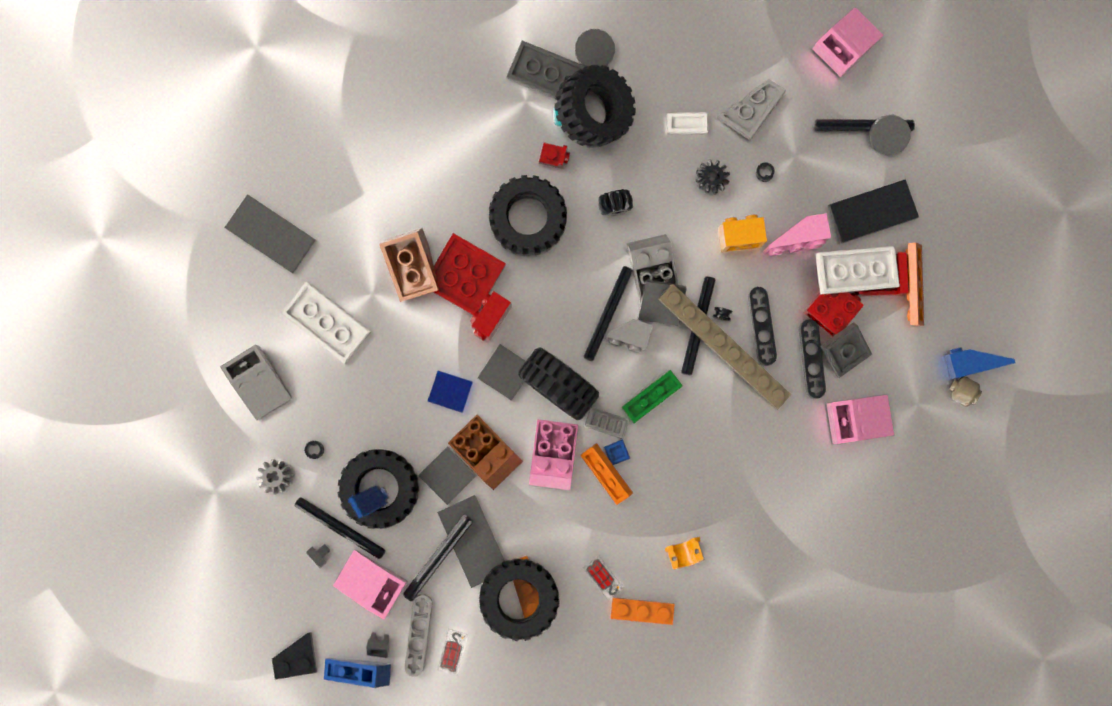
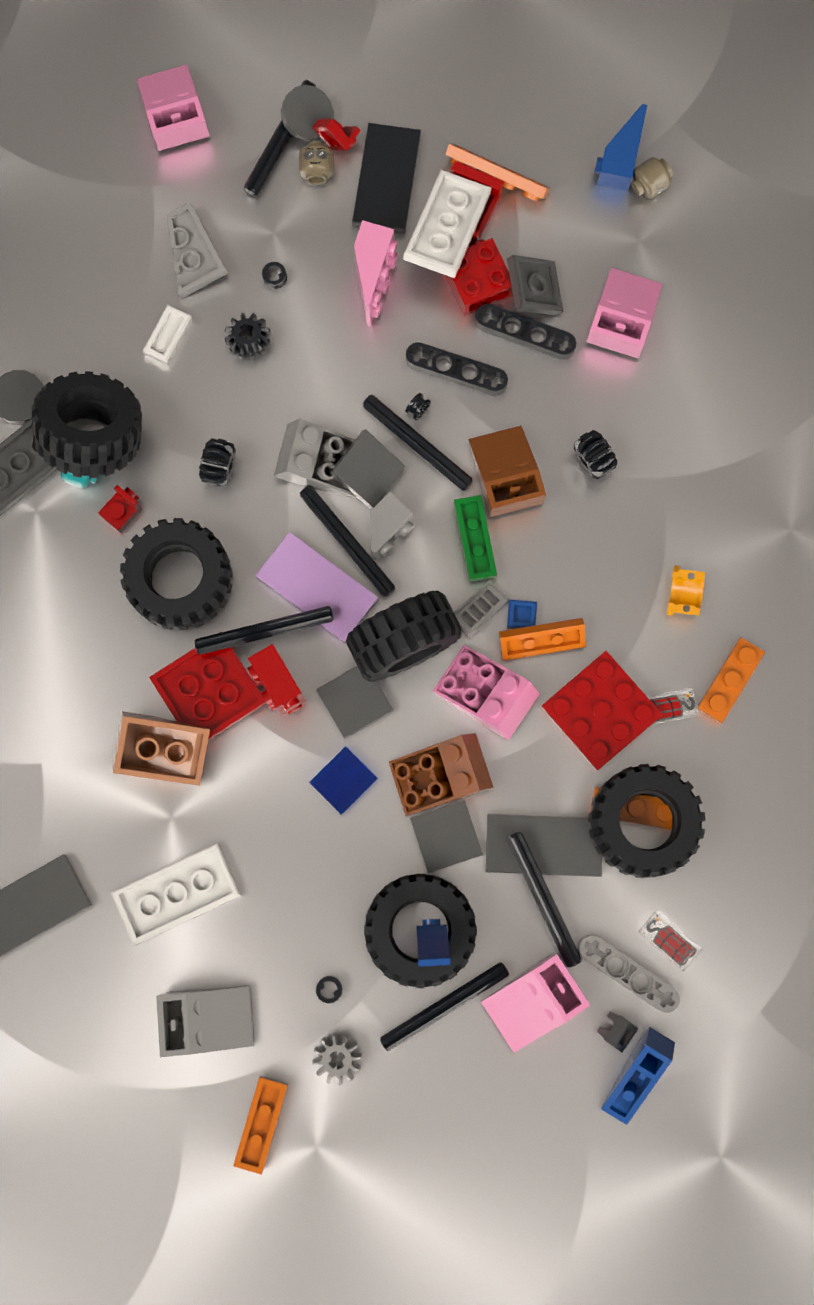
camera: 55 degrees left, 5 degrees down
black wing [272,632,317,680] -> none
dark grey tile [306,544,330,568] -> none
dark tan plate [658,284,791,410] -> none
light orange brick [718,215,767,253] -> none
none -> black axle [194,606,334,655]
none -> orange plate [233,1076,289,1175]
none -> lavender tile [255,532,378,643]
none -> dark tan head [299,141,334,185]
none -> red bracket [312,119,361,151]
none -> dark orange slope [468,426,546,517]
none -> red plate [541,651,663,771]
none -> black gear [574,430,617,479]

